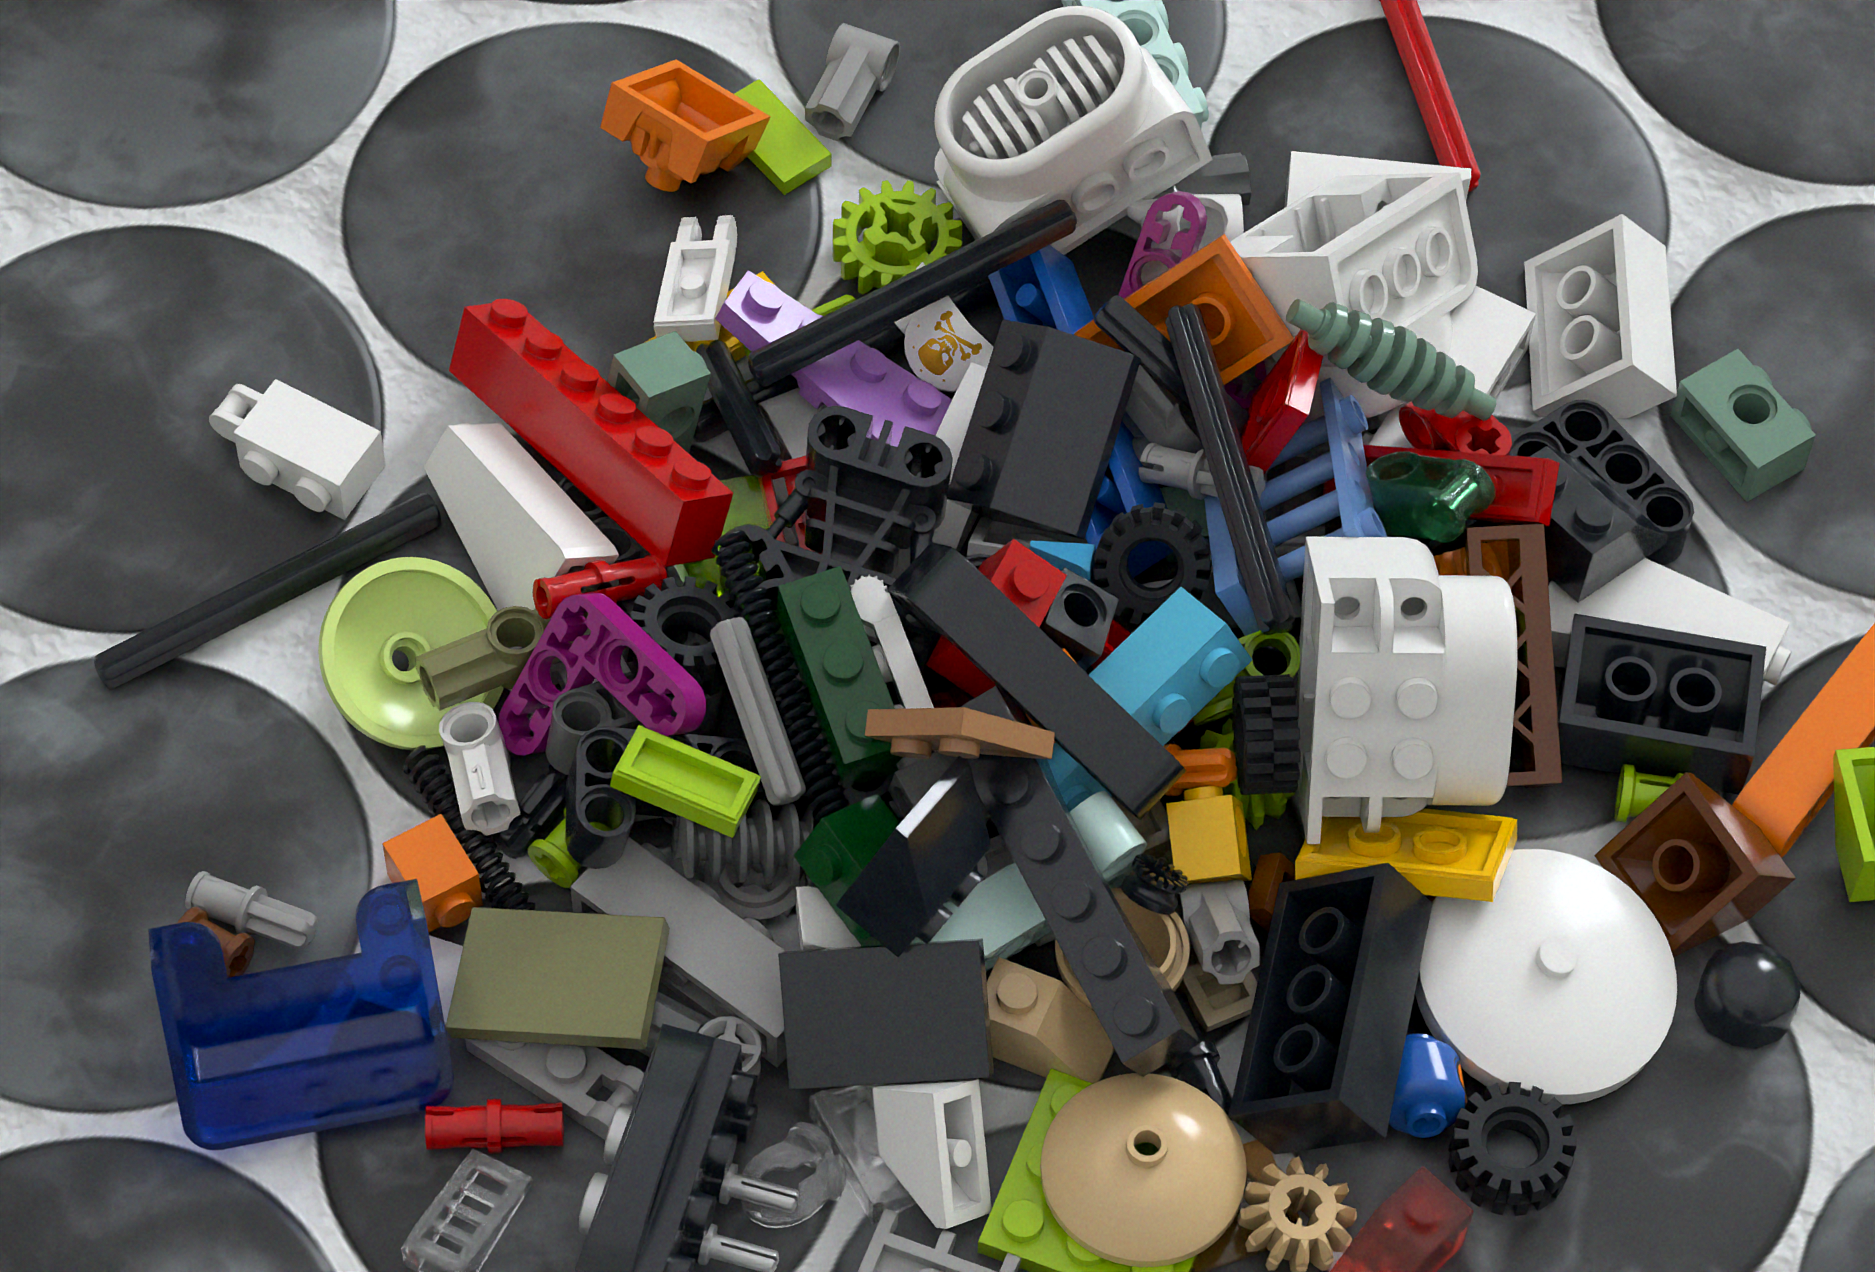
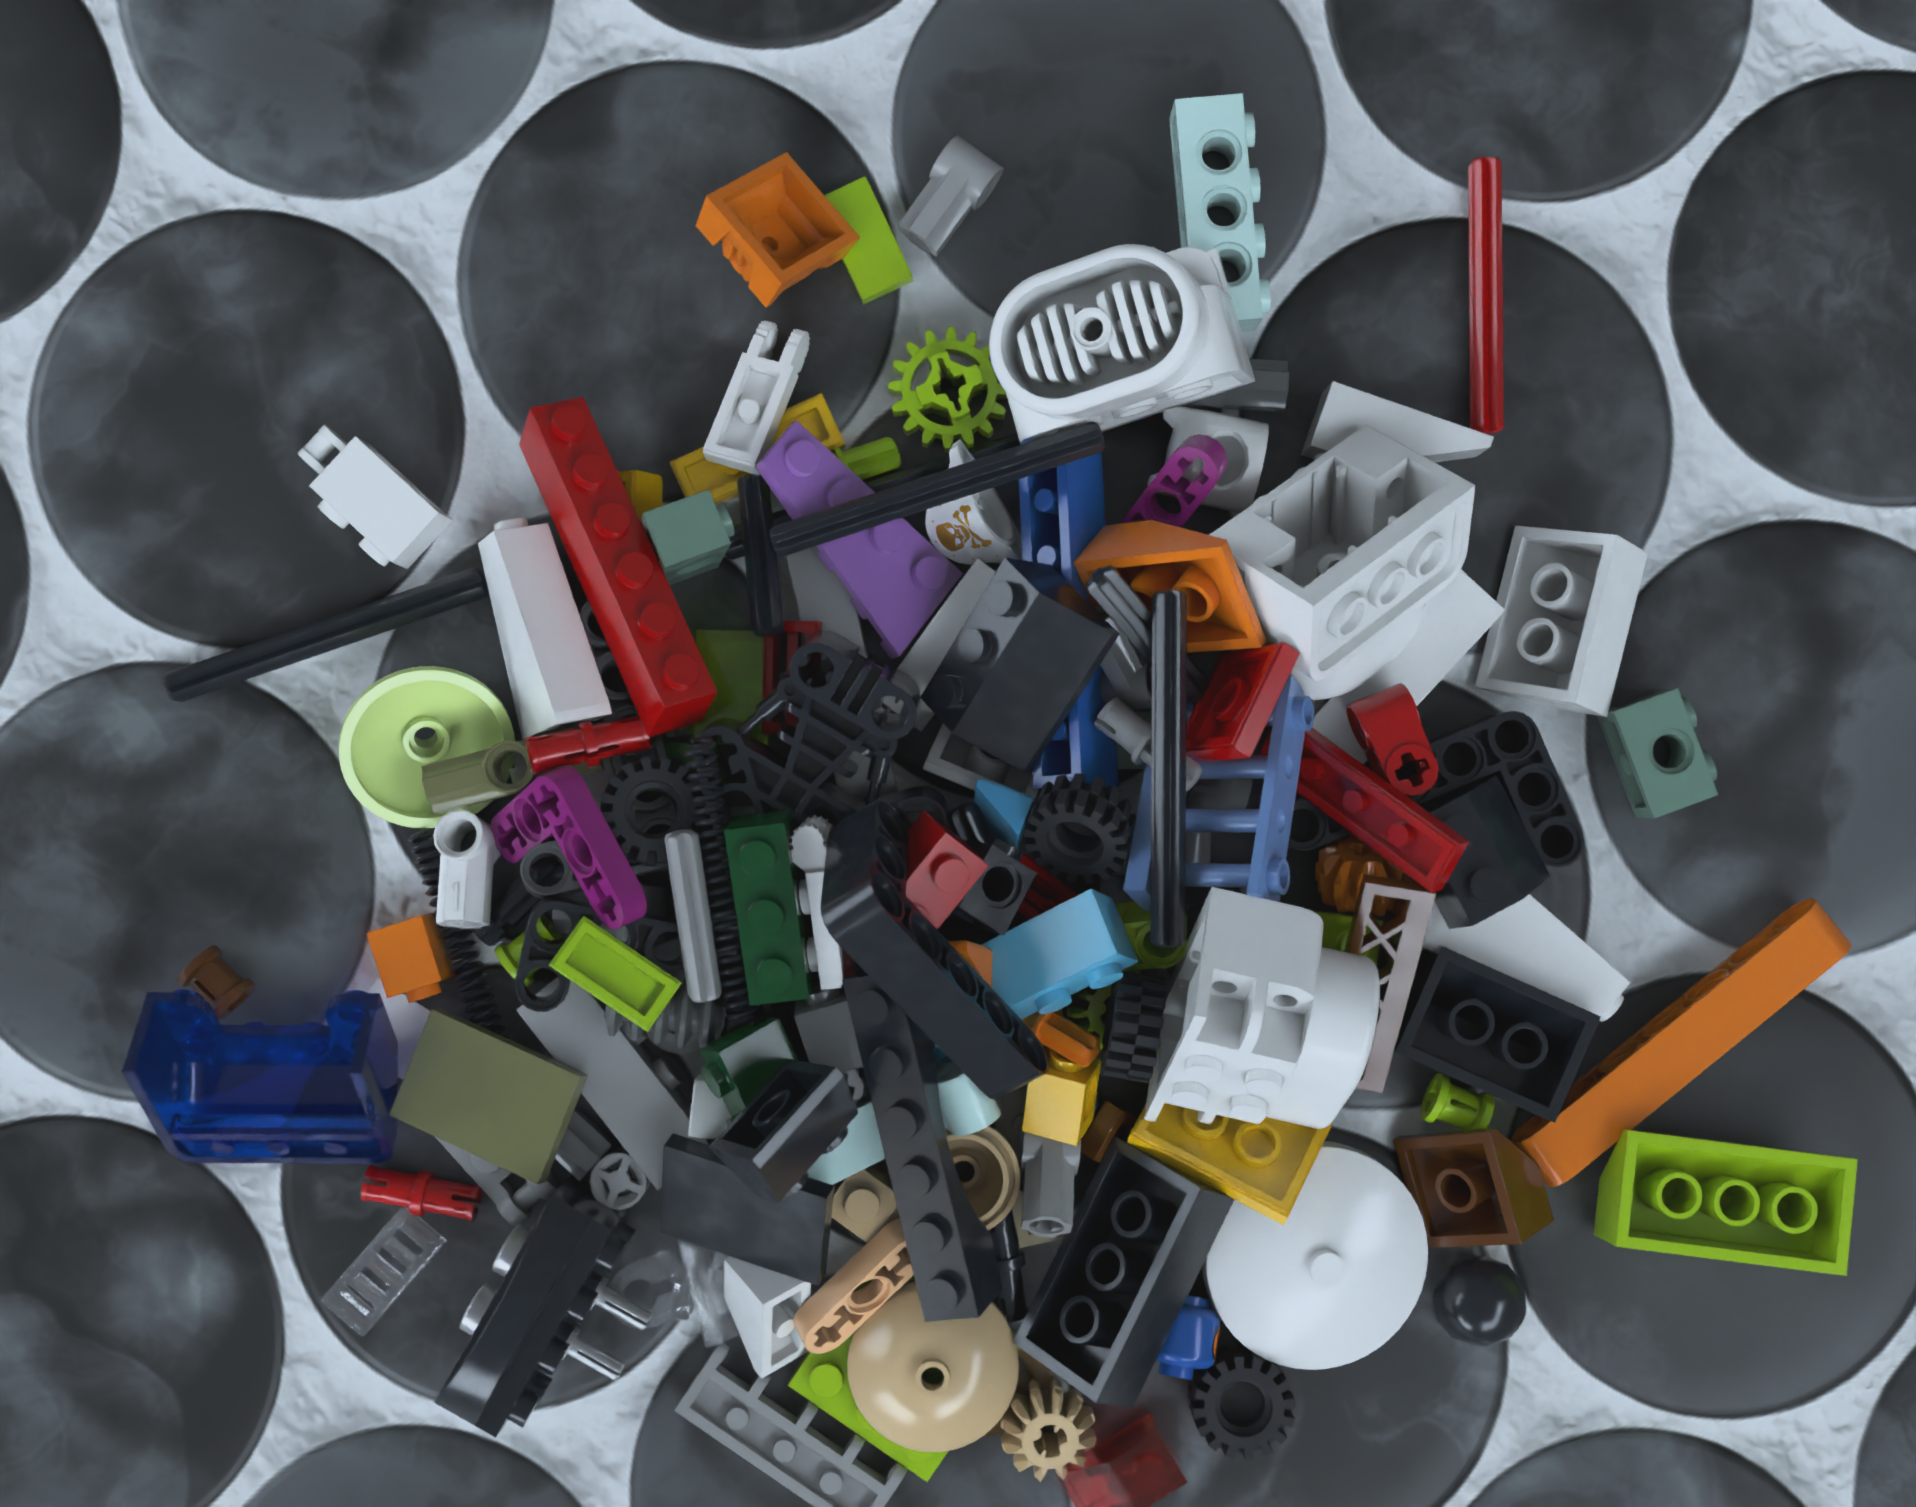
camera: 15 degrees right, 30 degrees up
light grey axle [185,871,318,950] -> none
medium nougat wing [865,707,1055,759] -> none
black bush [1121,854,1189,915] -> none
sand green piece [1286,299,1496,421] -> none
clear green piece [1365,452,1496,543] -> none
none -> light nougat beam [793,1218,914,1354]

